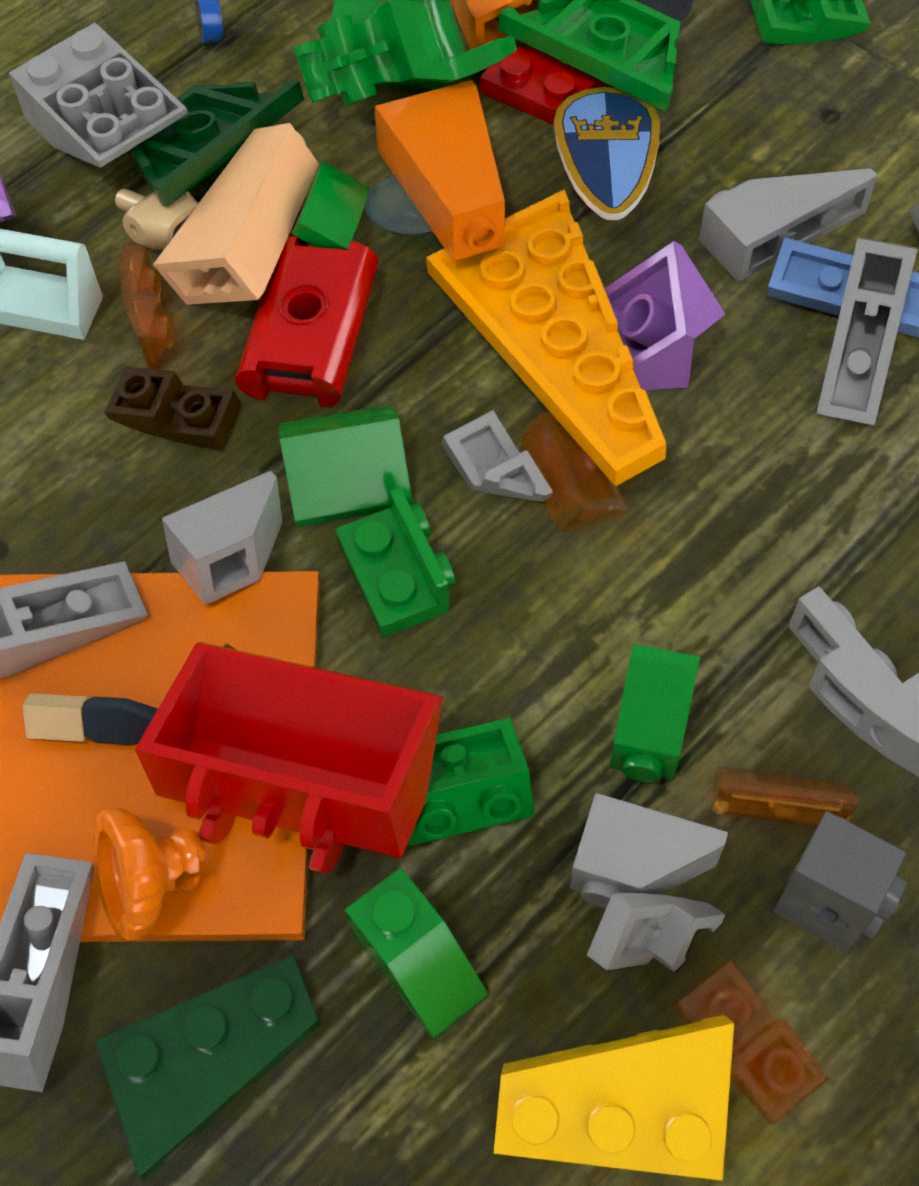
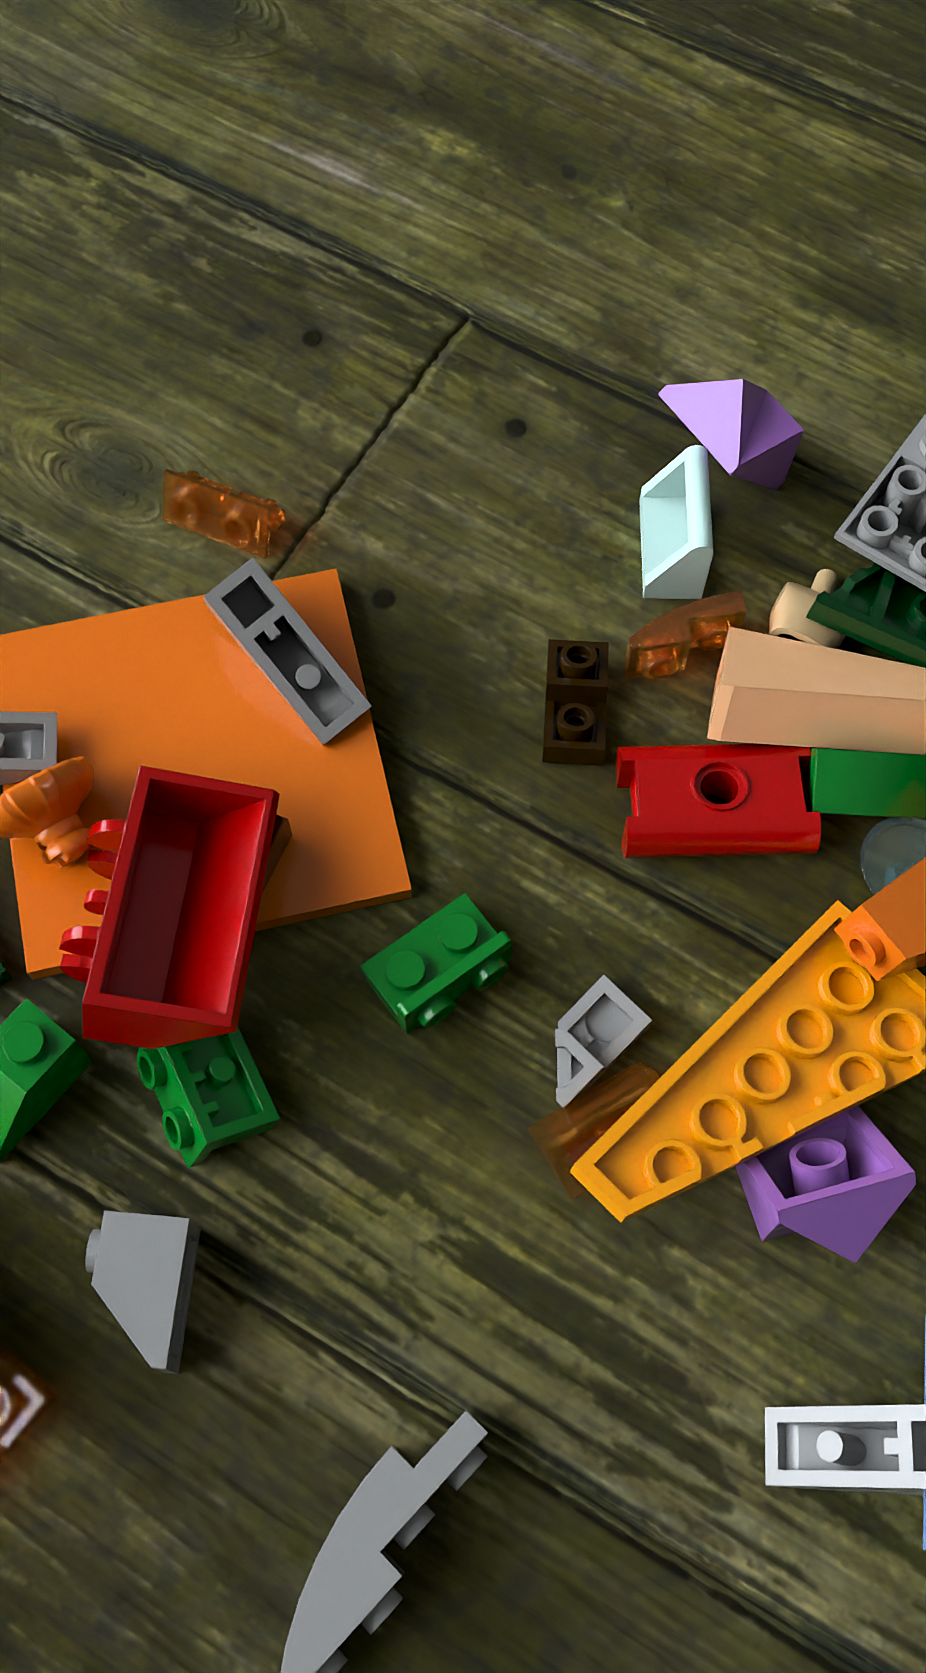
camera: 75 degrees right, 5 degrees up
piece [22,693,158,745] -> none
light grey slope [162,471,283,605] -> none
green slope [279,404,413,527] -> none
light grey slope [587,893,726,972] -> none
green slope [609,644,700,783] -> none
clear orange slope [712,767,858,827] -> none
dark grey brick [773,810,907,953] -> none

